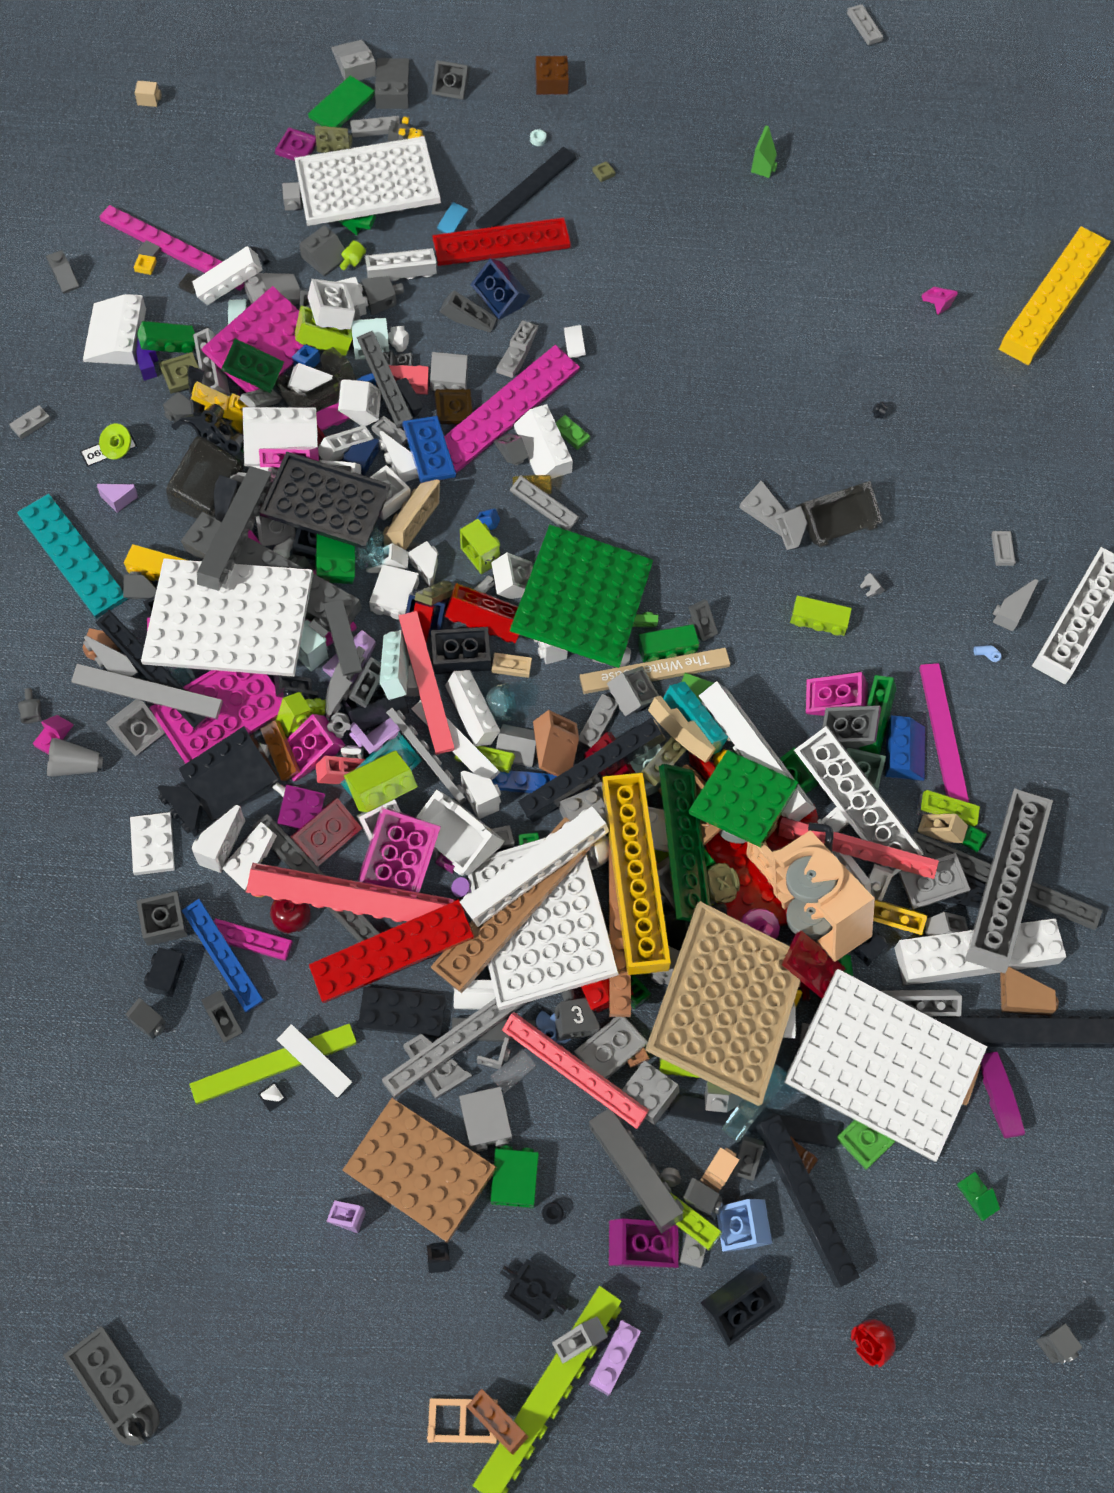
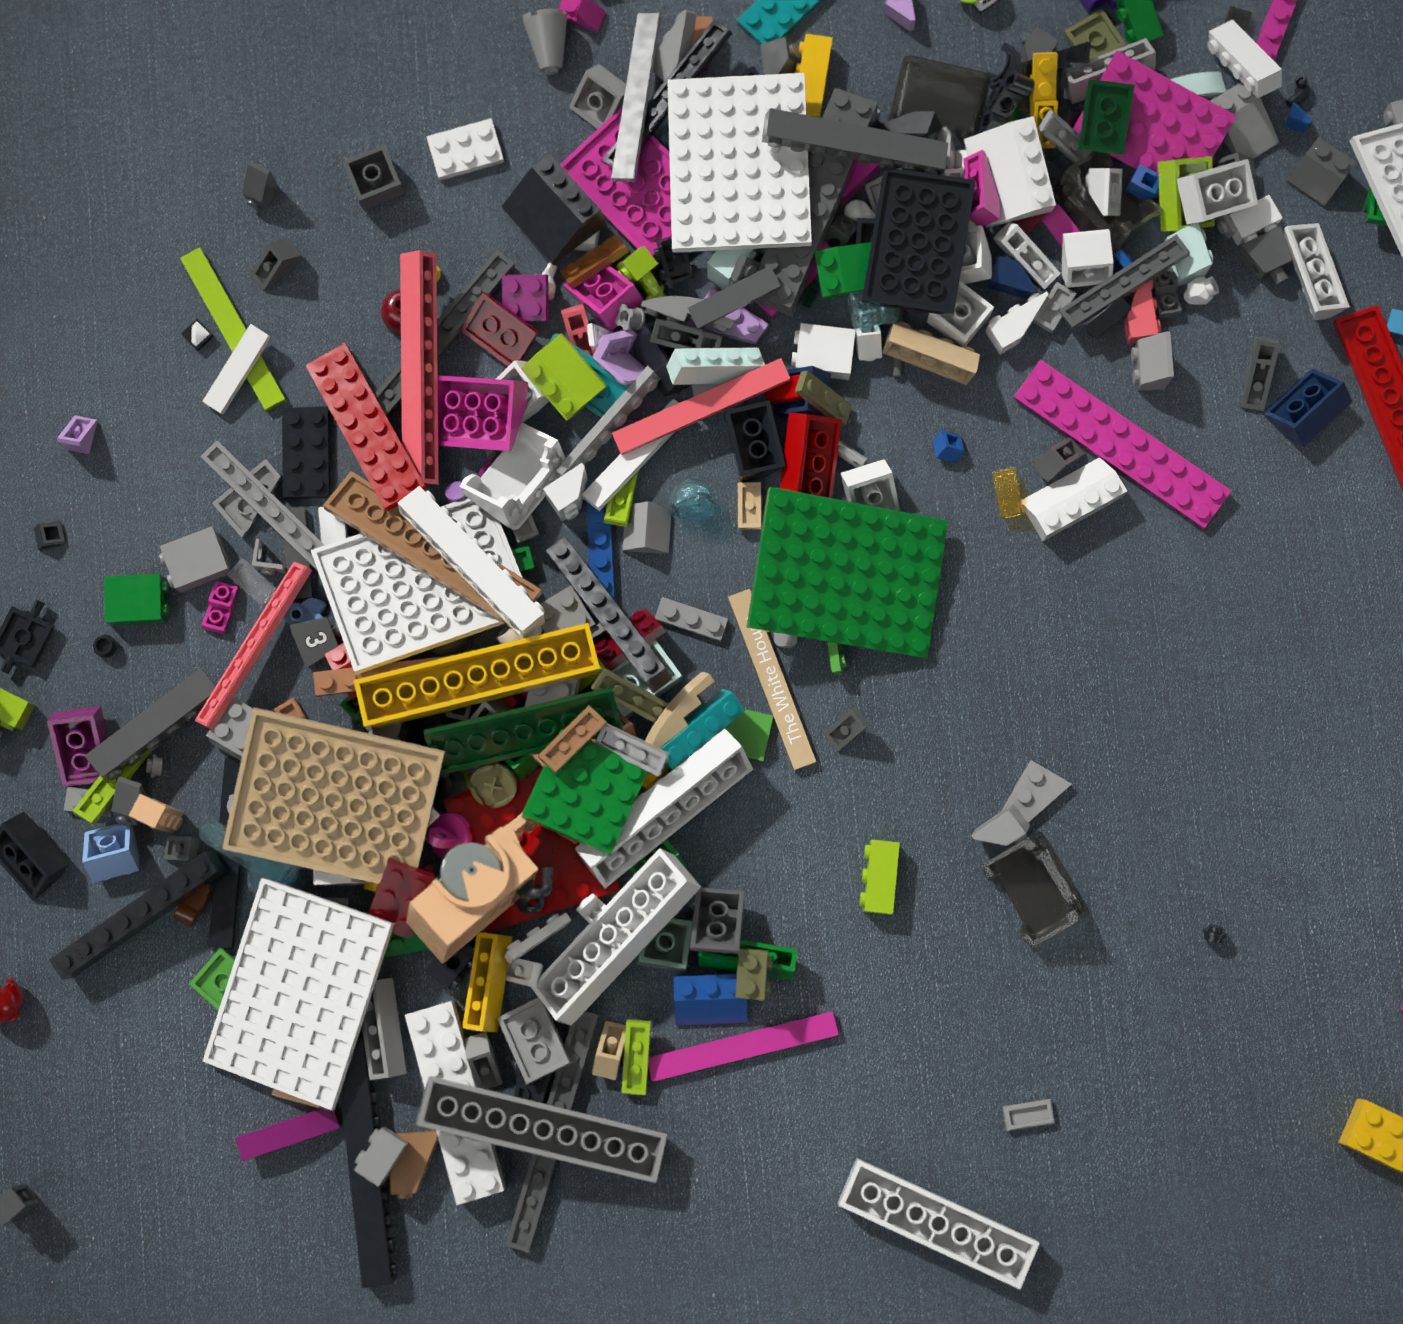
camera: 90 degrees right, 15 degrees up
black brick [144,947,186,997] -> none
black slope [157,785,203,837] -> none
blue plate [182,899,264,1012] -> none
white slope [192,805,245,873] -> none
dark pink tile [214,918,293,961] -> none
white wing [221,822,277,891] -> none
lime piece [340,240,366,270] -> none
medium nougat plate [343,1098,497,1243] -> none
blue tile [403,416,456,483] -> none
white slope [408,541,438,587] -> none
dark brown plate [435,389,472,424] -> none
white brick [445,670,500,746] -> none
lime brick [460,519,500,574] -> none
light grey slope [496,320,538,378] -> none
light grey tile [510,475,579,531] -> none
nougat slope [533,710,579,776] -> none
bright green plate [556,415,590,450] -> none
white slope [564,325,586,358] -> none
light grey tile [574,1017,648,1079] -> none
light grey slope [607,666,659,716] -> none
green brick [638,624,699,662] -> none
coral plate [778,817,939,879] -> none
dark pink slope [806,672,868,716] -> none
light grey tile [860,573,885,597] -> none
green slope [956,1172,1000,1221] -> none
green tile [961,825,987,852] -> none
light blue arm [974,645,1002,662] -> none
light grey slope [993,579,1039,632] -> none
none -> dark pink slope [201,581,239,635]
none -> light grey brick [354,1127,409,1187]
none -> medium nougat plate [538,706,606,774]
none -> light grey plate [595,723,670,777]
none -> olive bracket [735,948,773,1001]
none -> blue slope [1283,102,1312,133]

